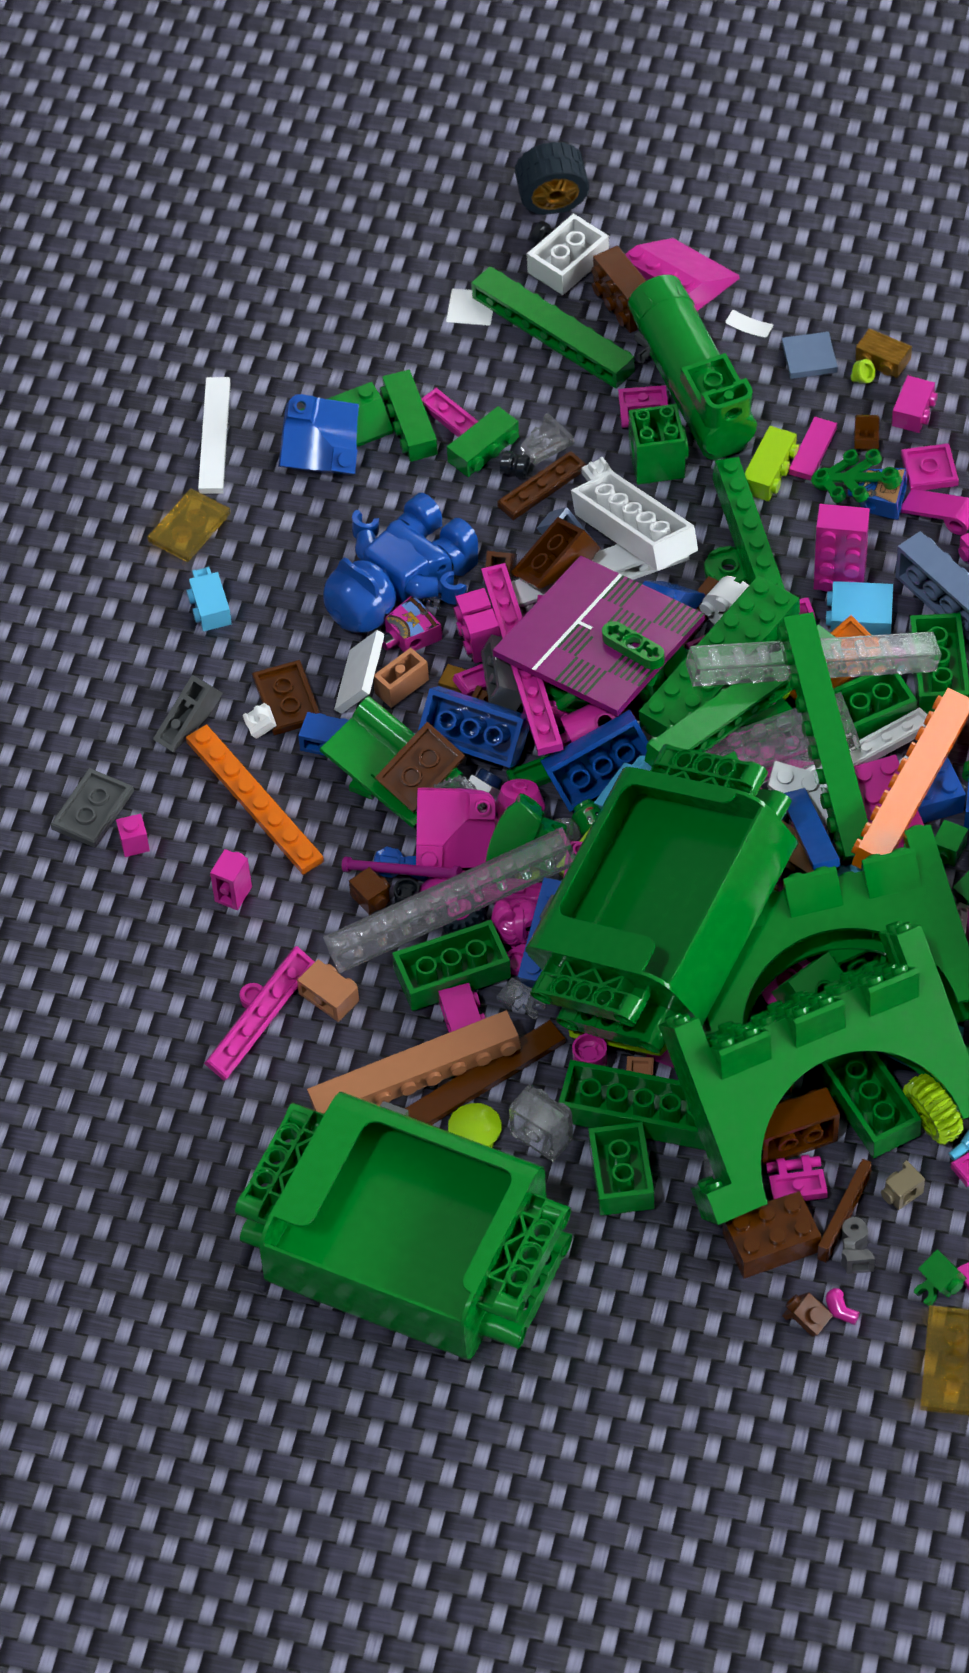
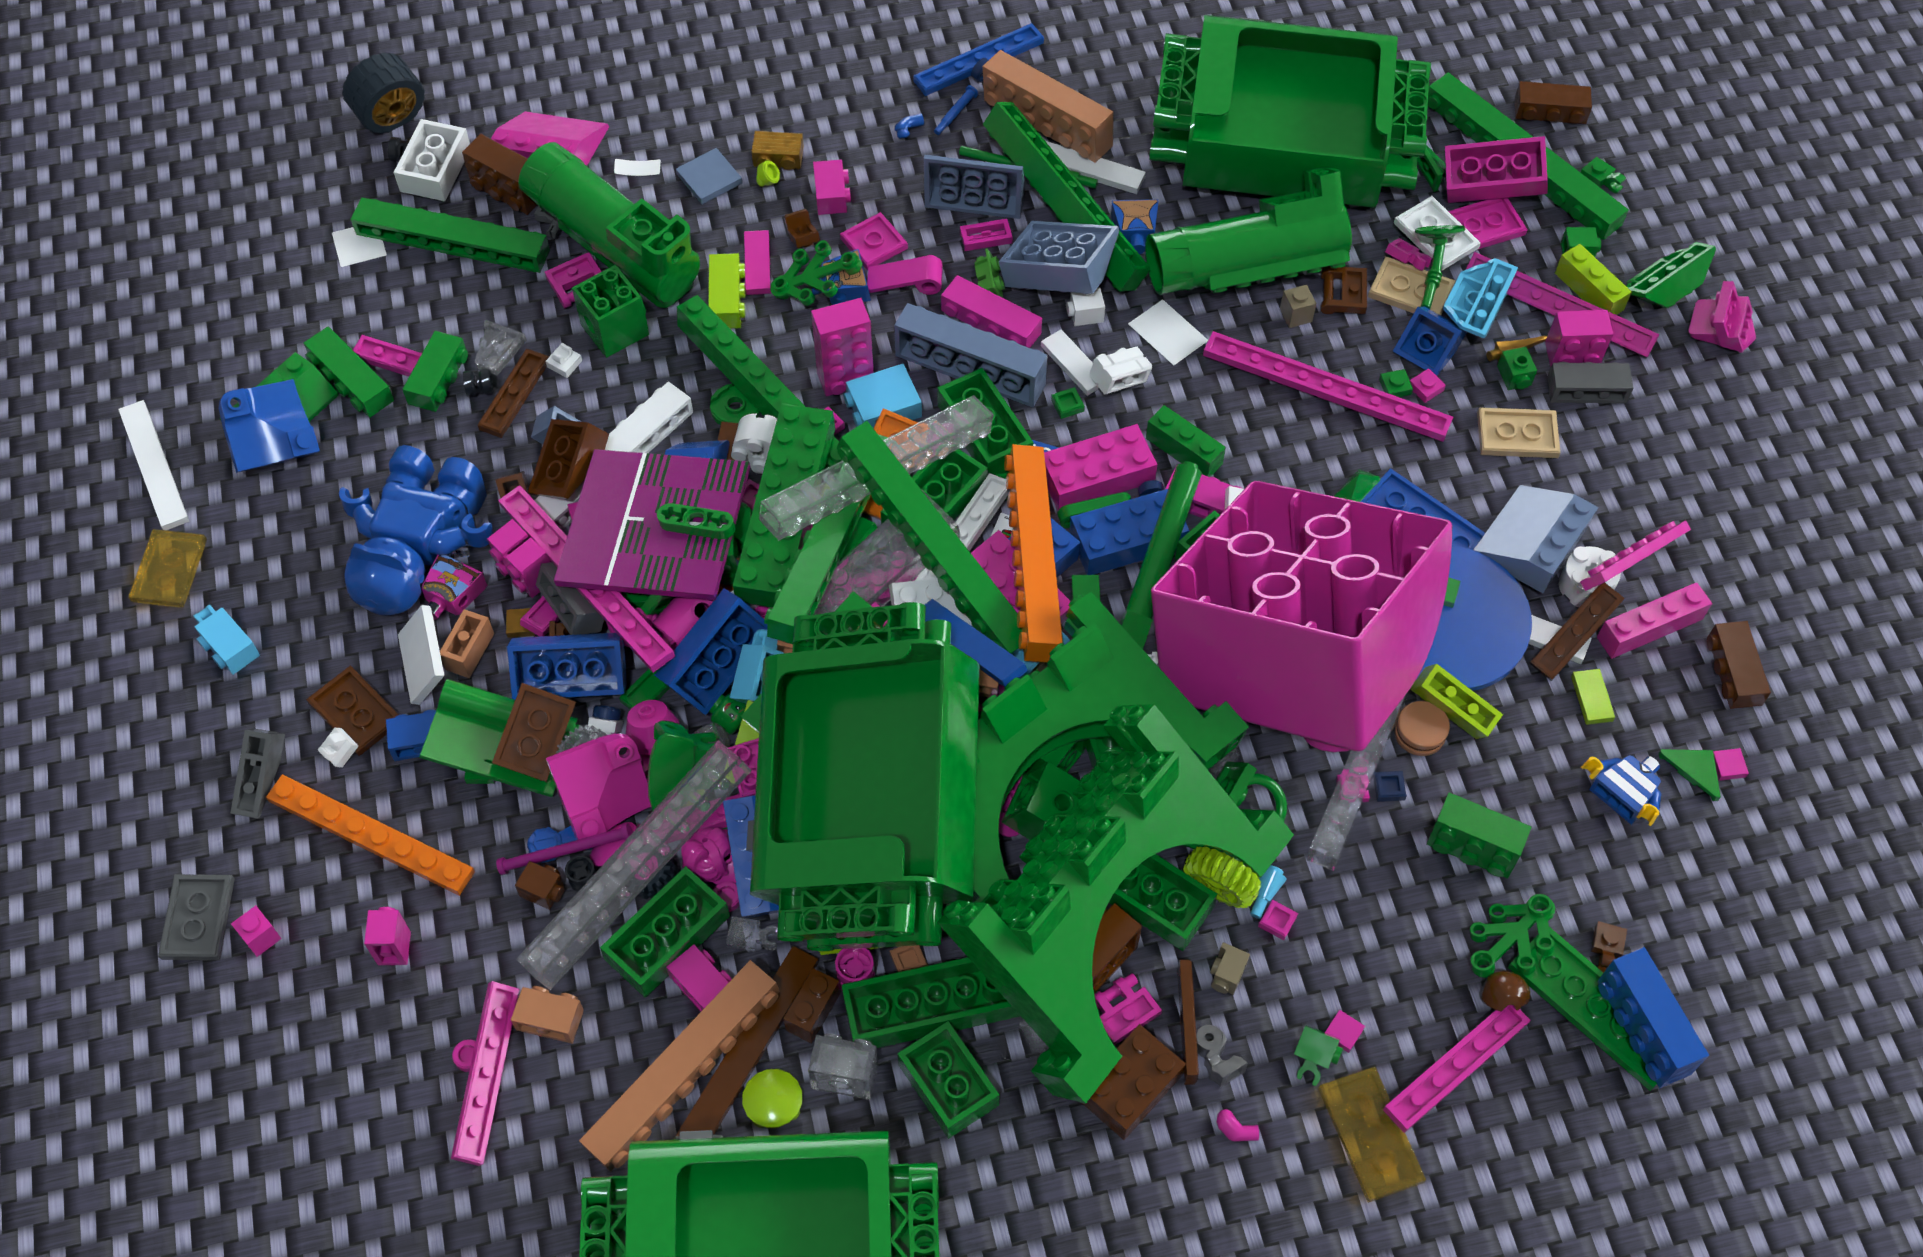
camera: 30 degrees left, 5 degrees up
white brick [571,471,698,571] -> none
reddish brown bracket [782,1292,833,1337] -> none
none -> reddish brown brick [783,968,841,1044]

